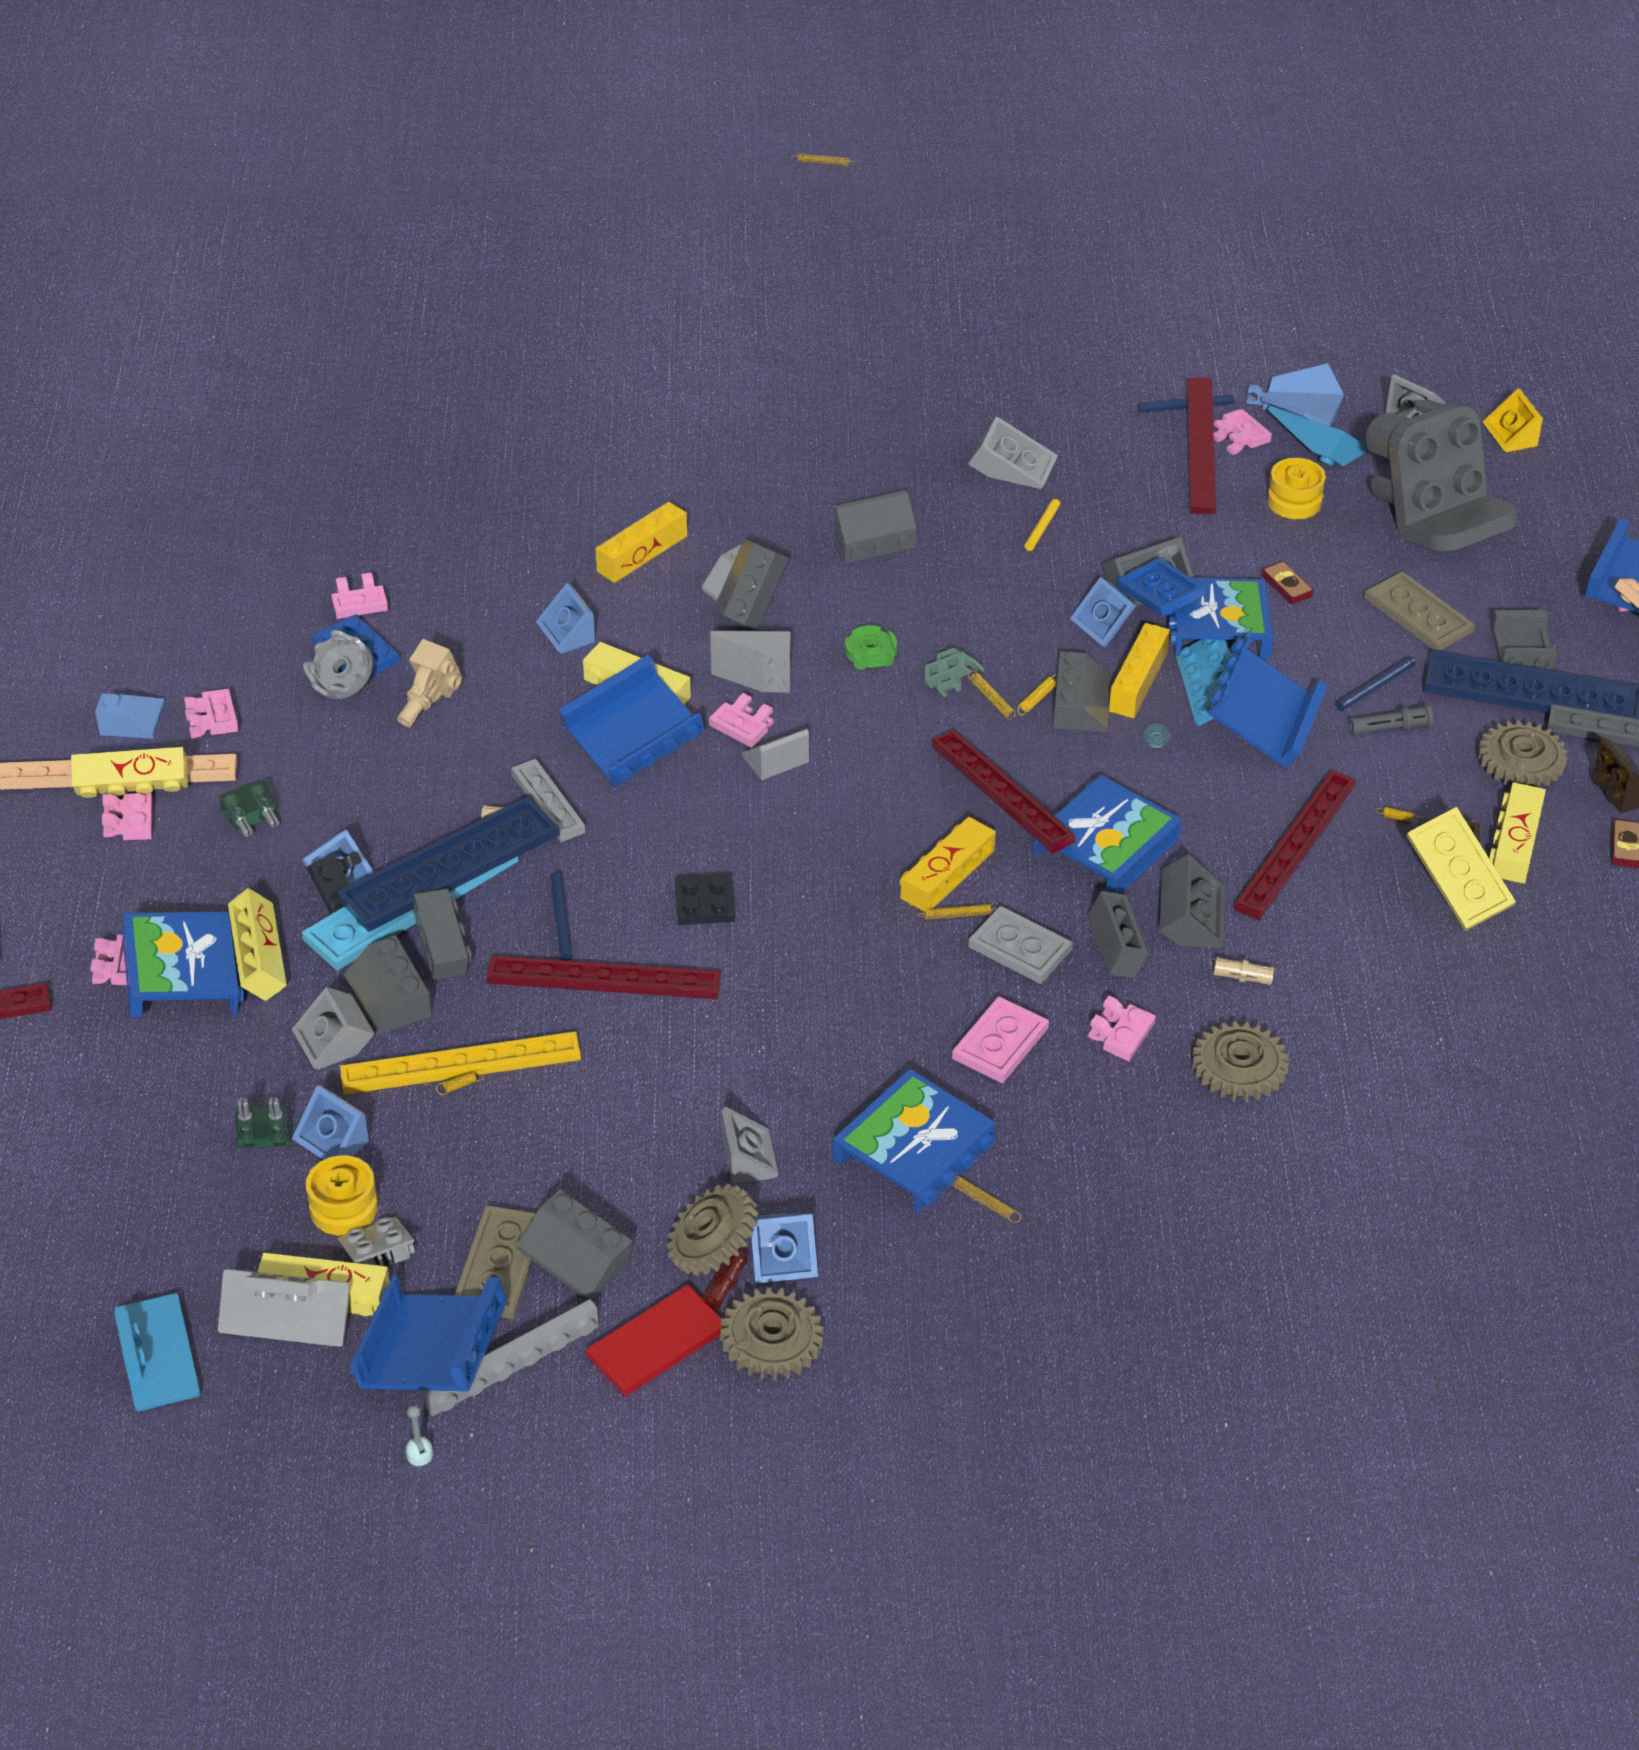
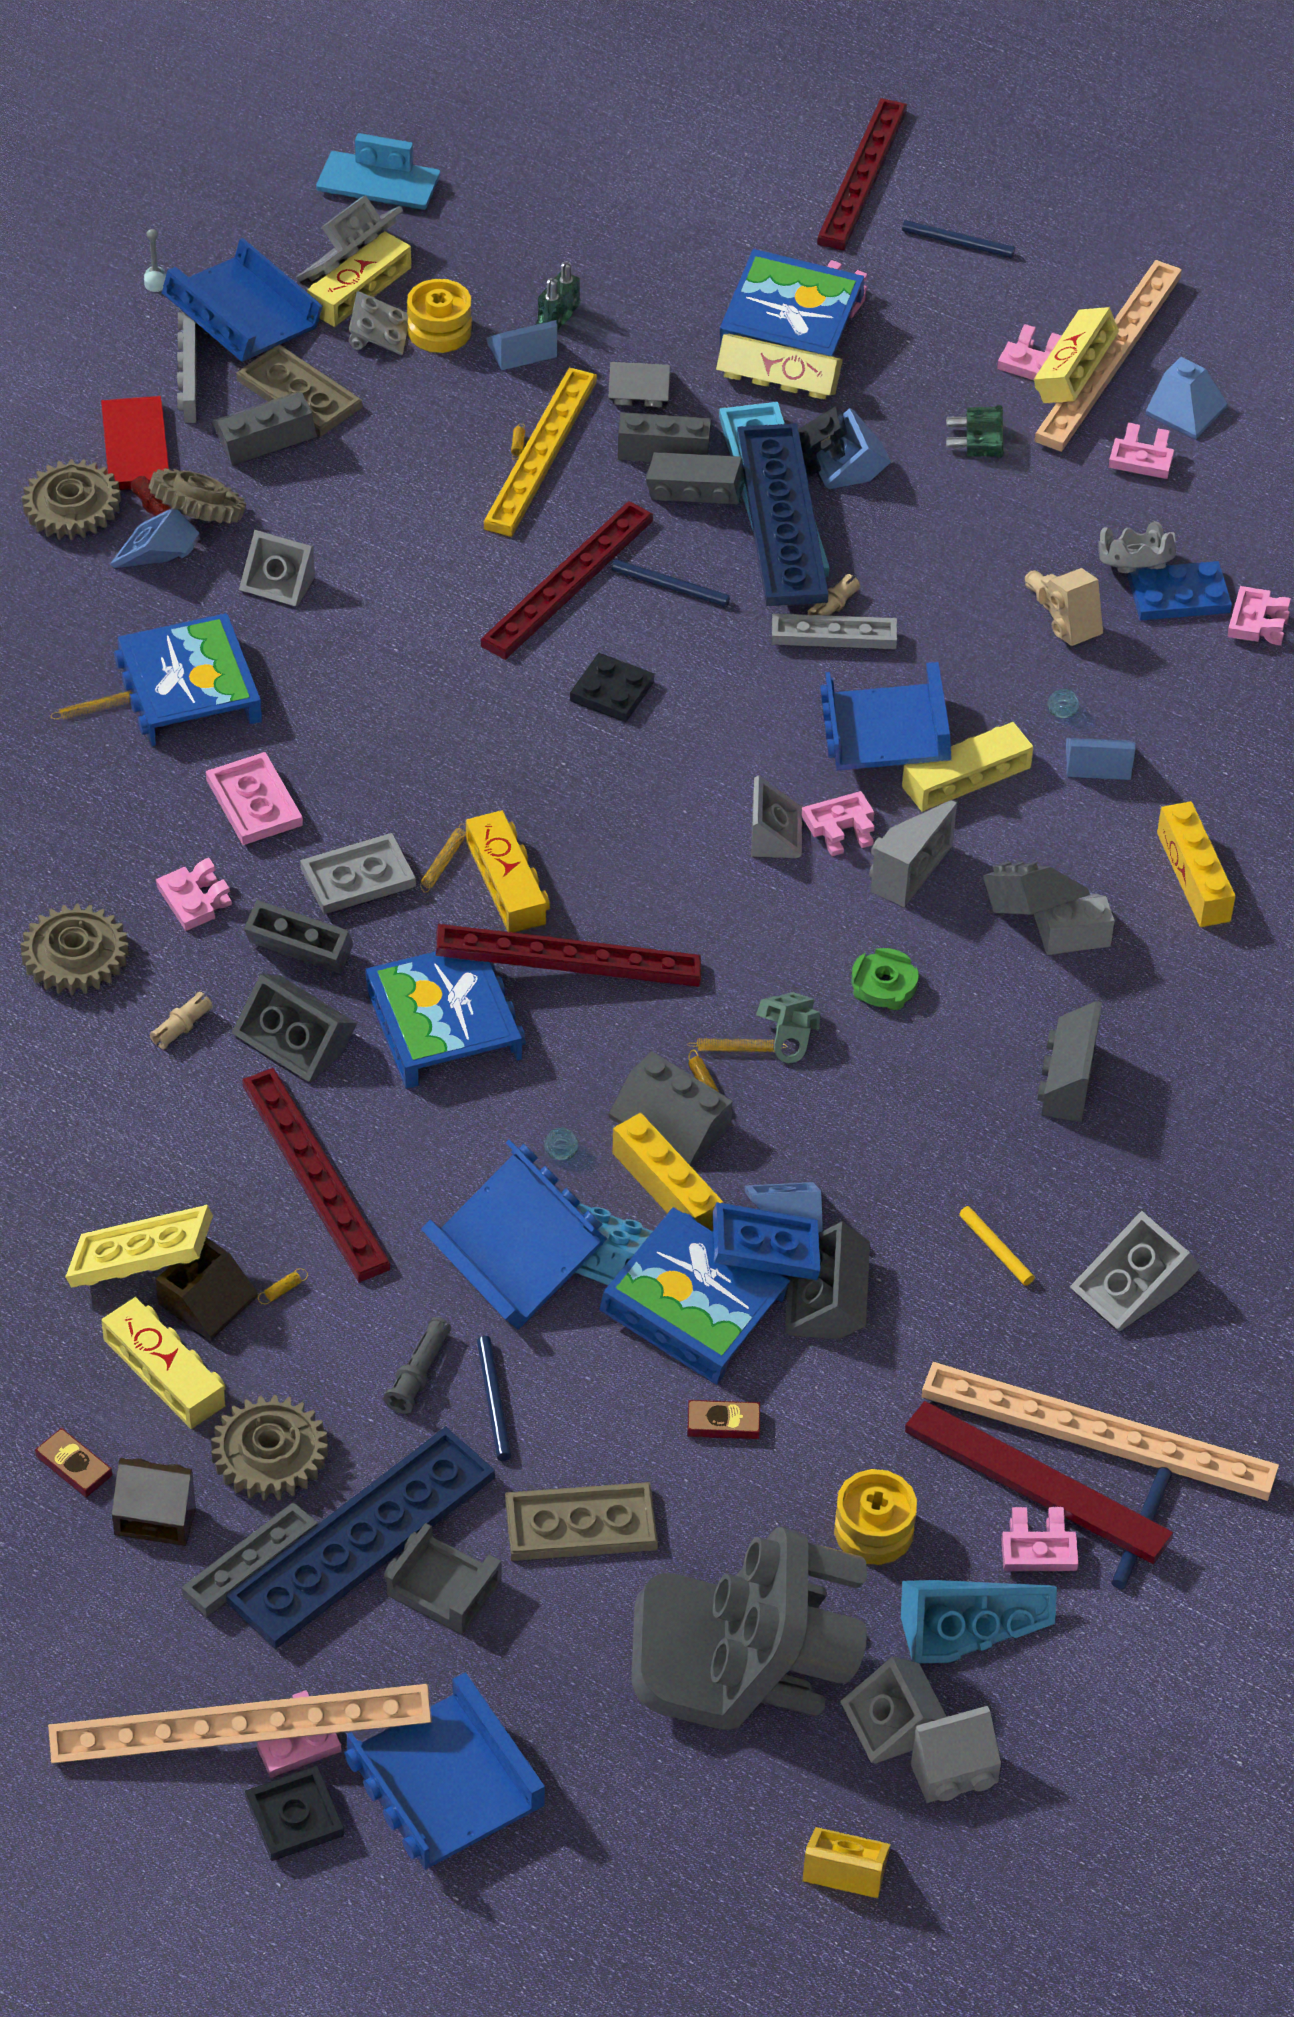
camera: 120 degrees right, 5 degrees up
medium blue panel [1246,363,1344,426] -> none
none -> light nougat plate [921,1362,1279,1501]
none -> clear light blue plate [1047,689,1079,718]

